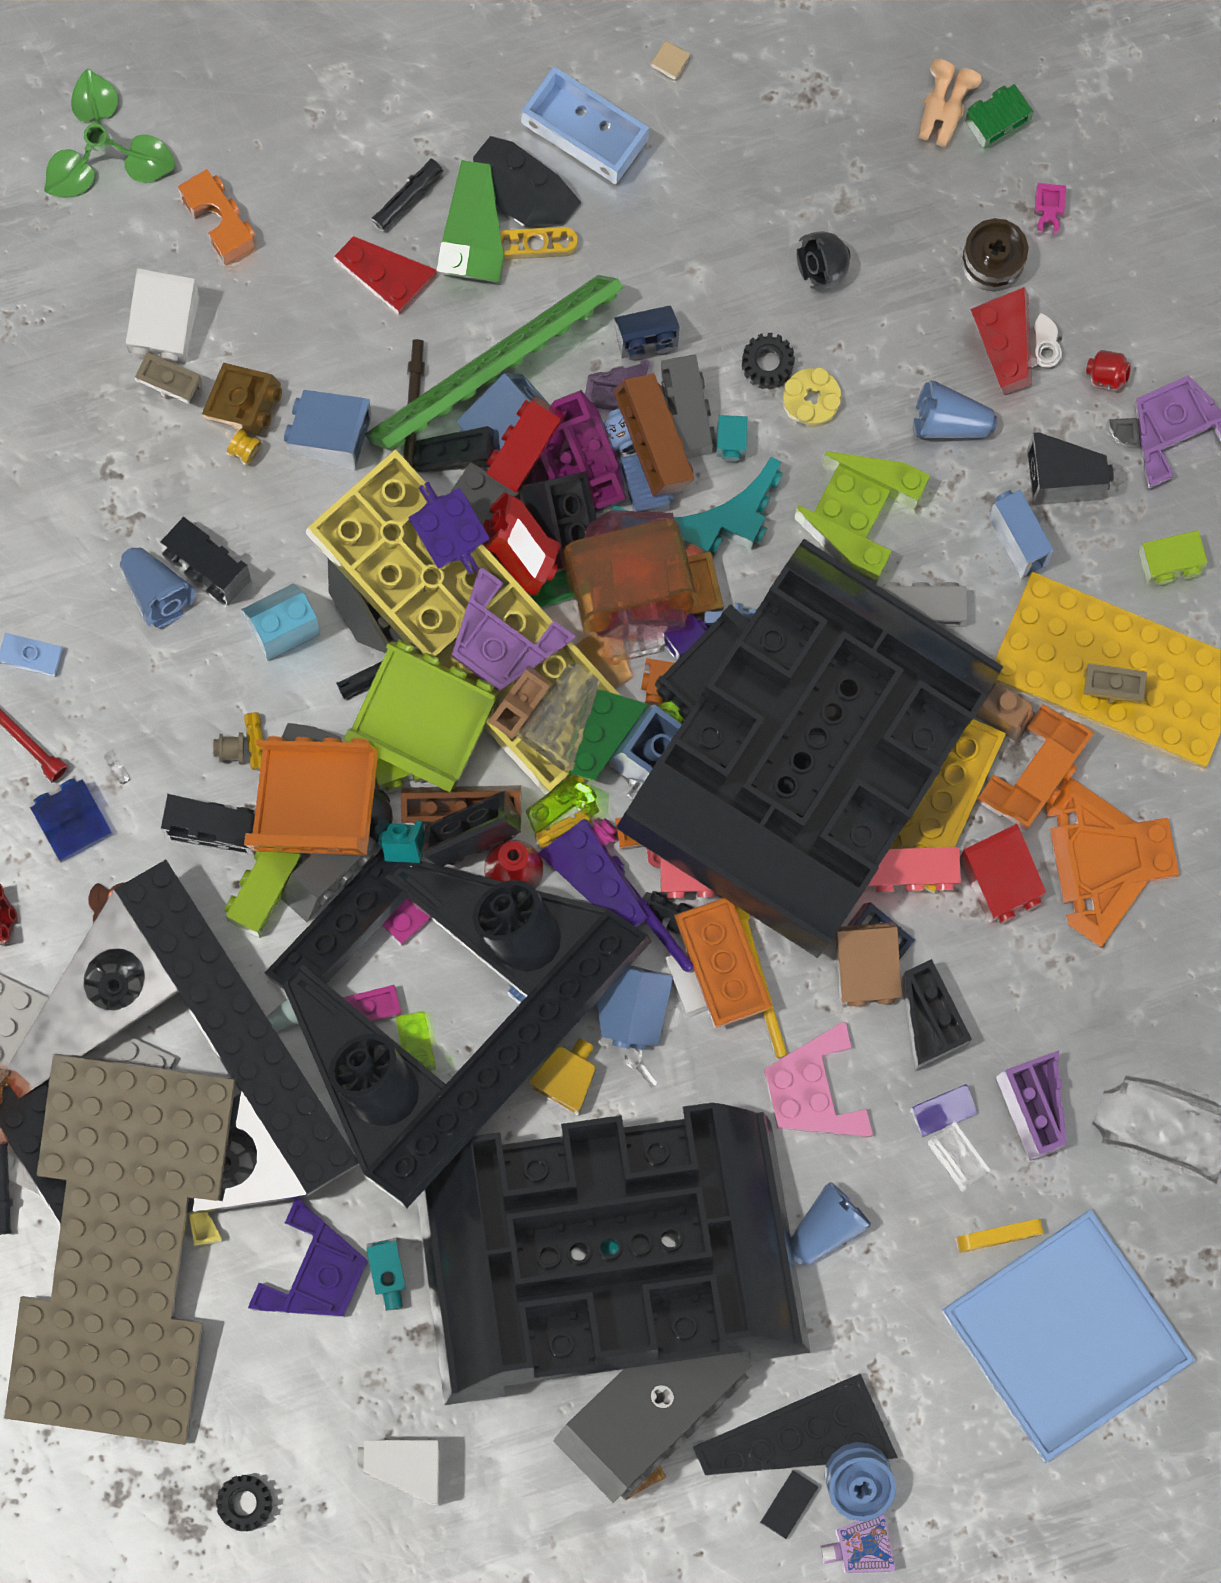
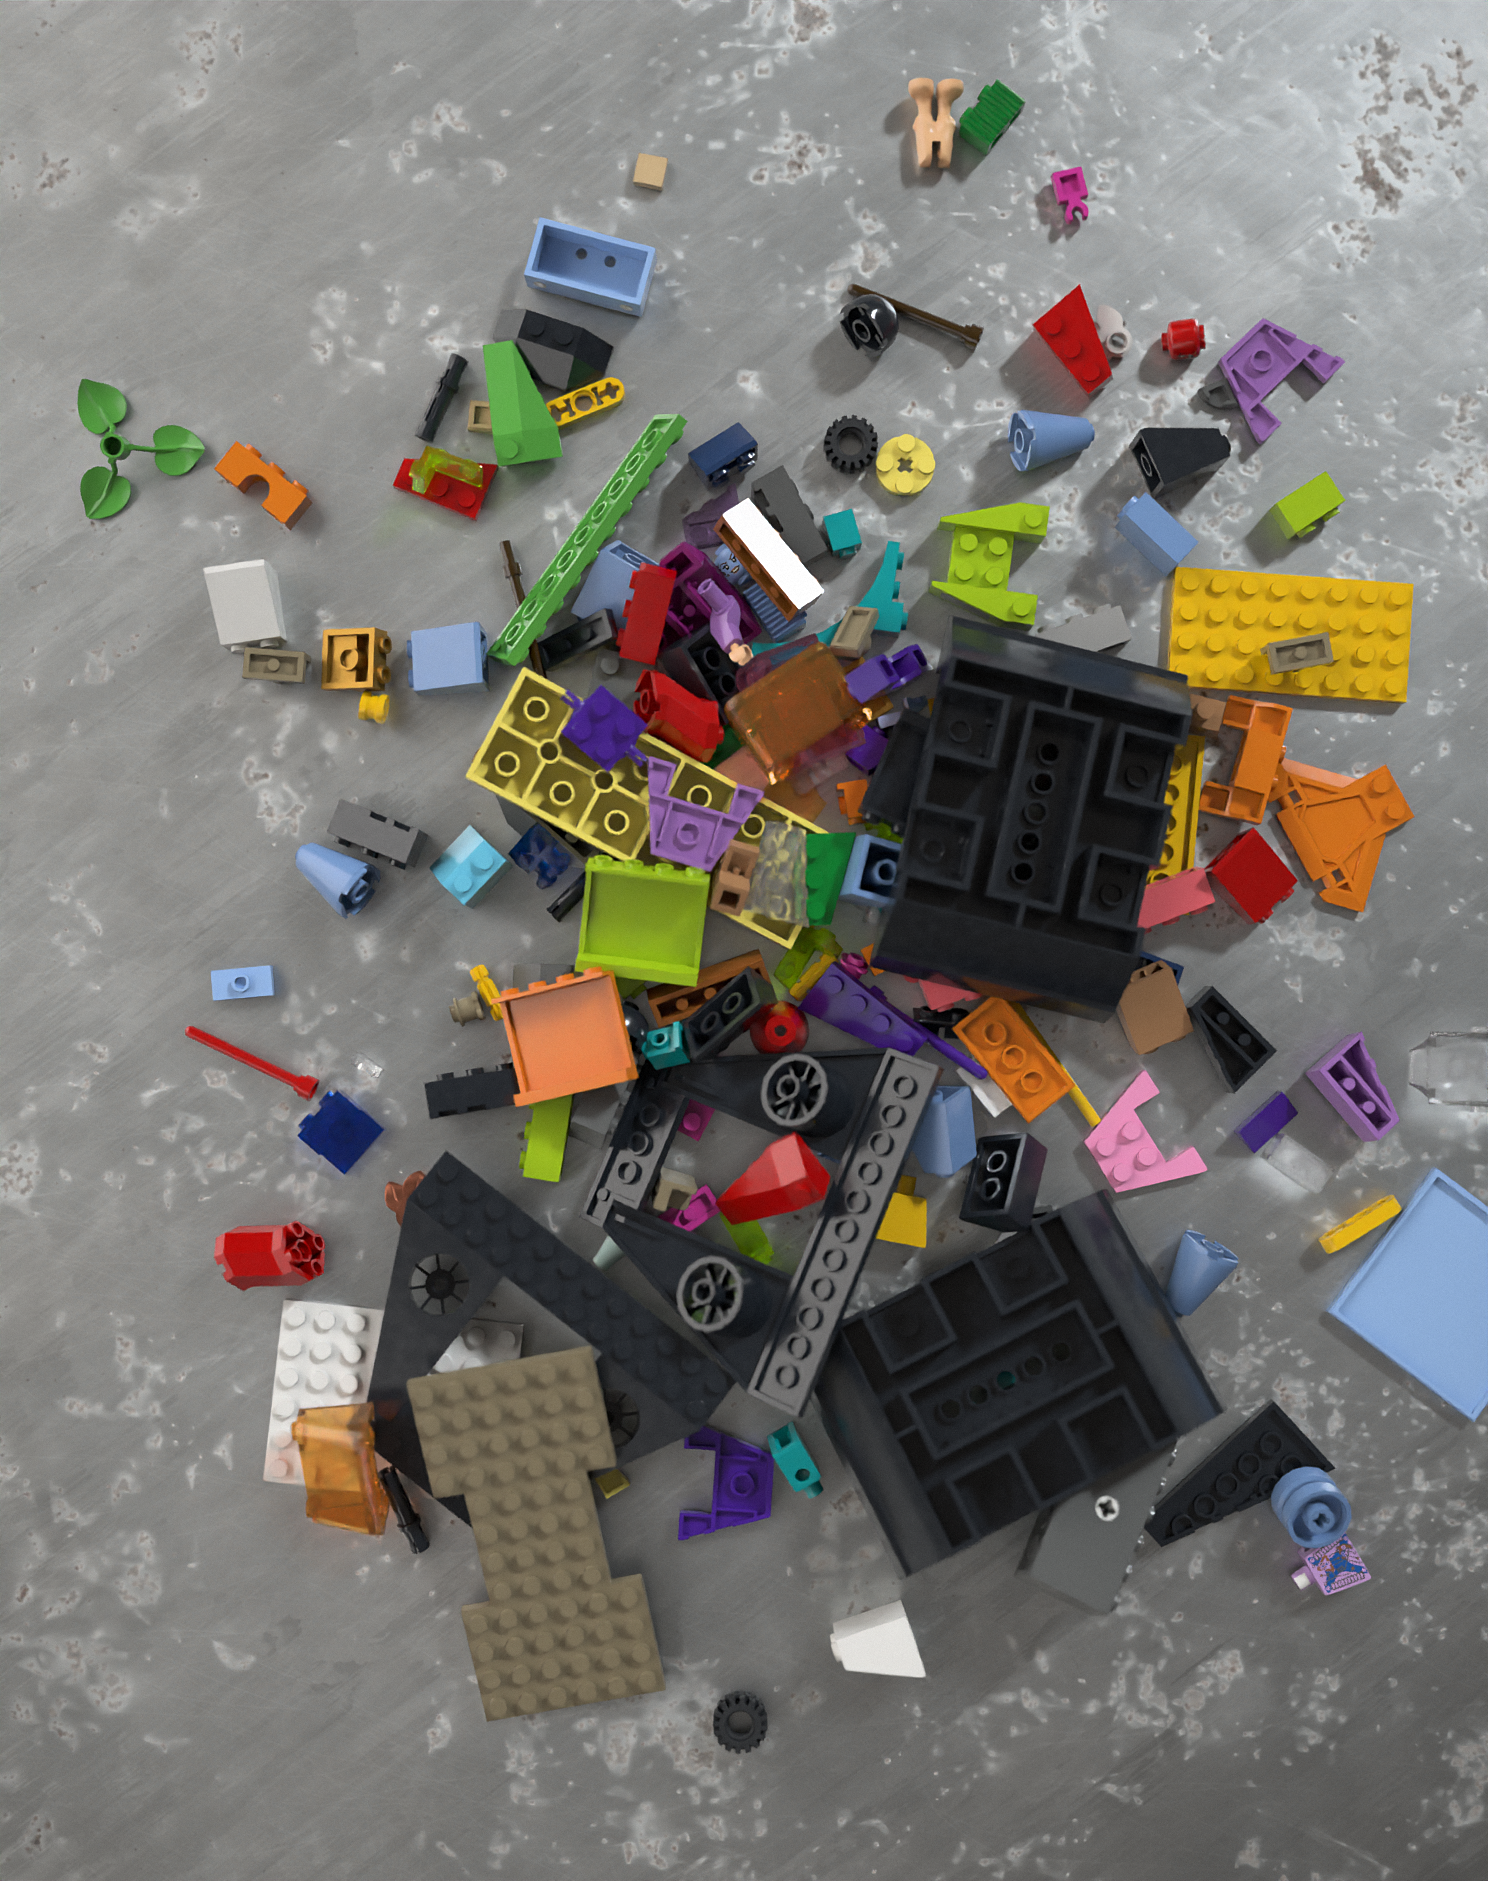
camera: 15 degrees left, 10 degrees up
black tile [760,1470,818,1539] -> none
dark brown wheel [961,218,1029,292] -> none
none -> clear neon green bracket [409,445,483,494]
none -> tan tile [467,400,493,434]
none -> clear blue plate [508,821,570,889]
none -> dark tan panel [651,1167,697,1211]
none -> medium lavender arm [697,579,753,666]
none -> red wedge [715,1131,831,1225]
none -> dark tan tile [829,606,879,658]
none -> dark purple arch [845,644,933,703]
none -> dark brown piece [847,283,984,351]
none -> black slope [959,1132,1048,1233]

